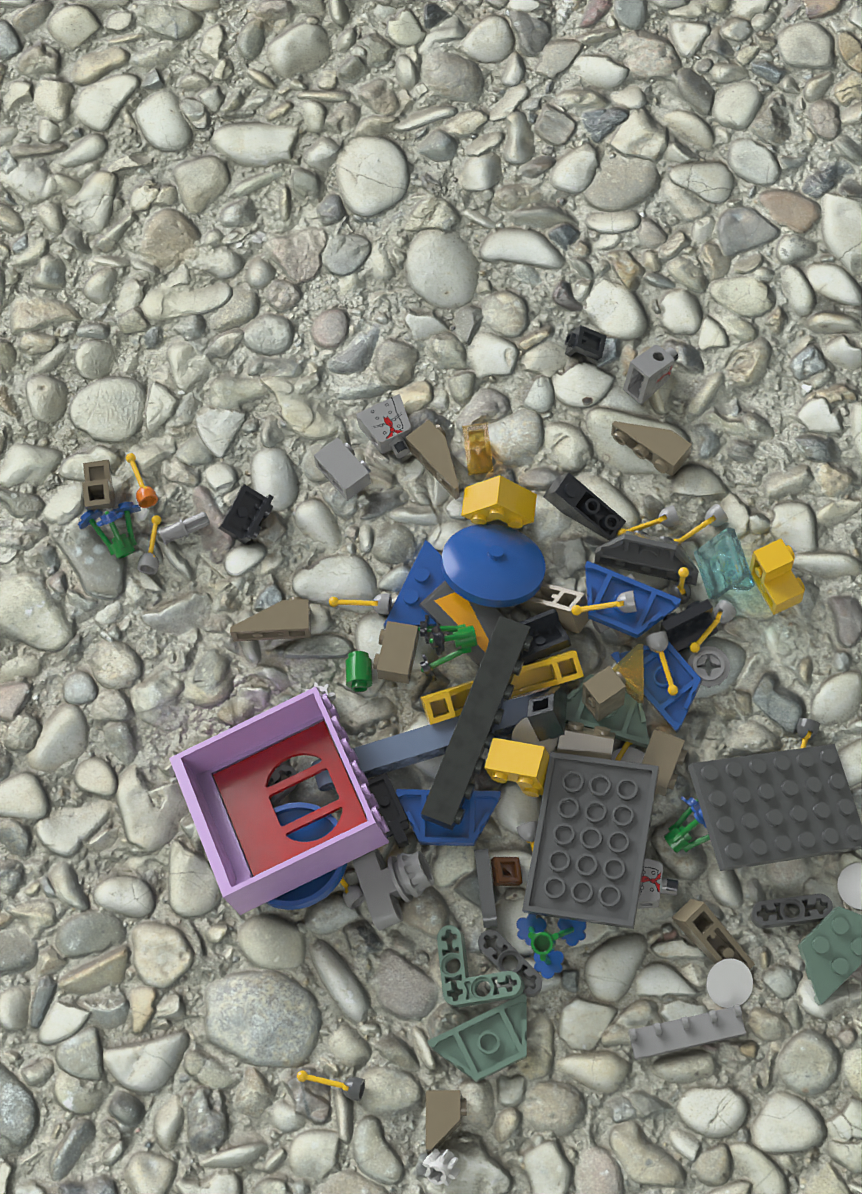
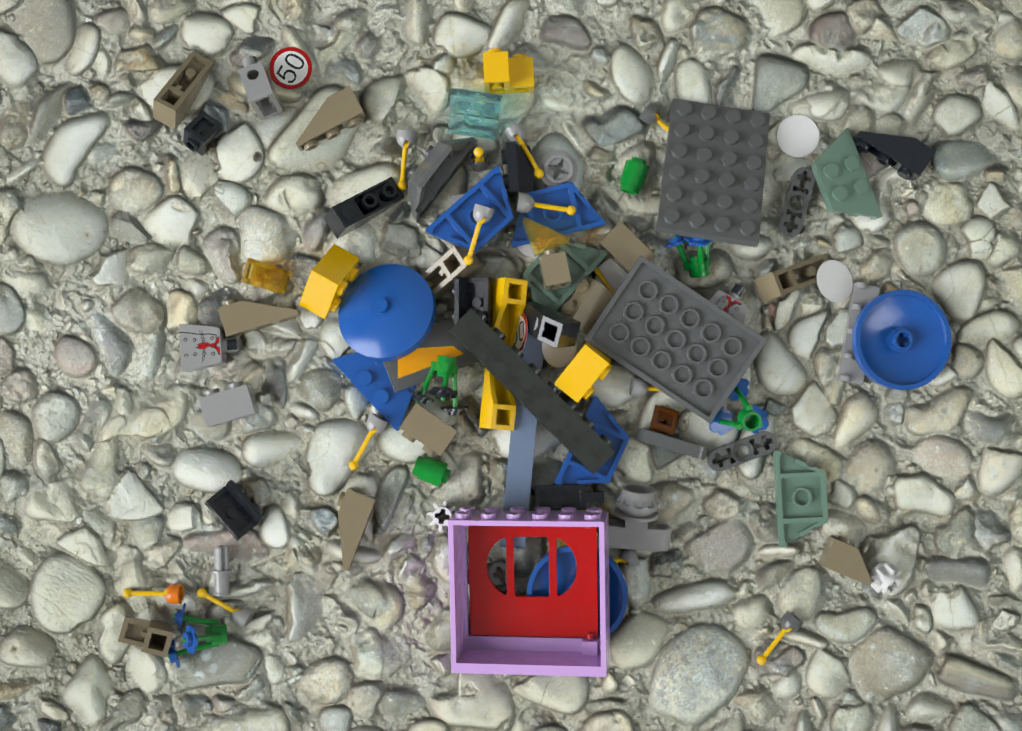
camera: 75 degrees left, 20 degrees up
sand green beam [437,925,525,1007] -> none
hinge [673,504,728,545] -> none
none -> dark tan slope [153,51,214,129]
none -> sticker [269,47,312,89]
none -> green brick [619,157,650,196]
none -> blue dish [852,290,952,390]

